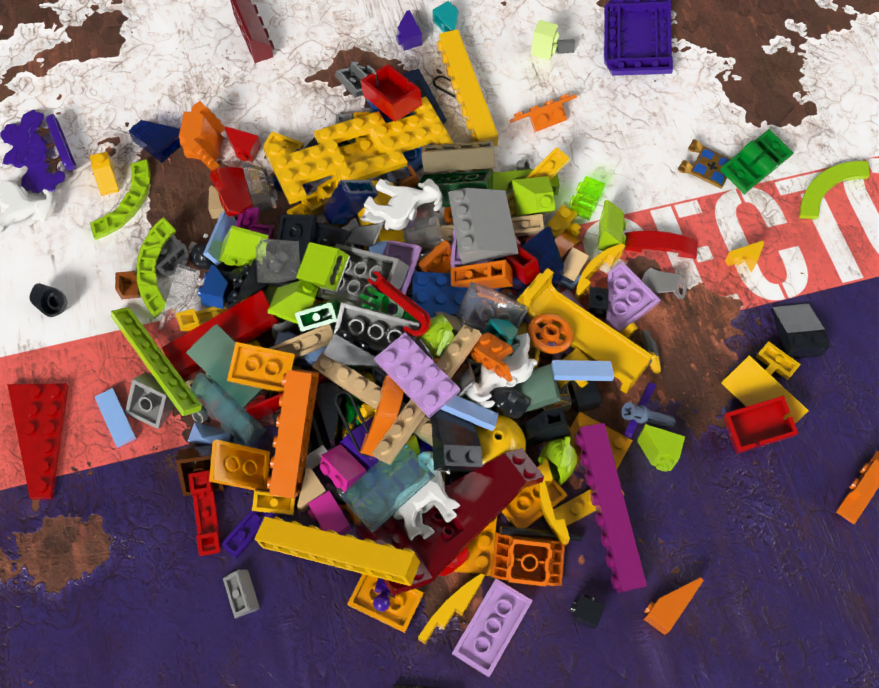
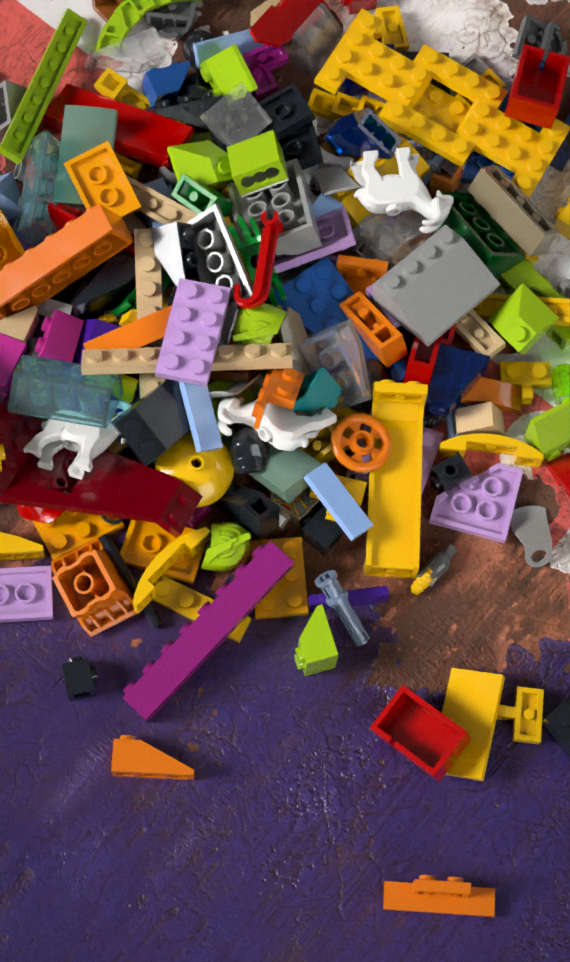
camera: 50 degrees right, 5 degrees up
black piece [334,390,369,456] -> none
yellow tile [620,322,638,338] -> none

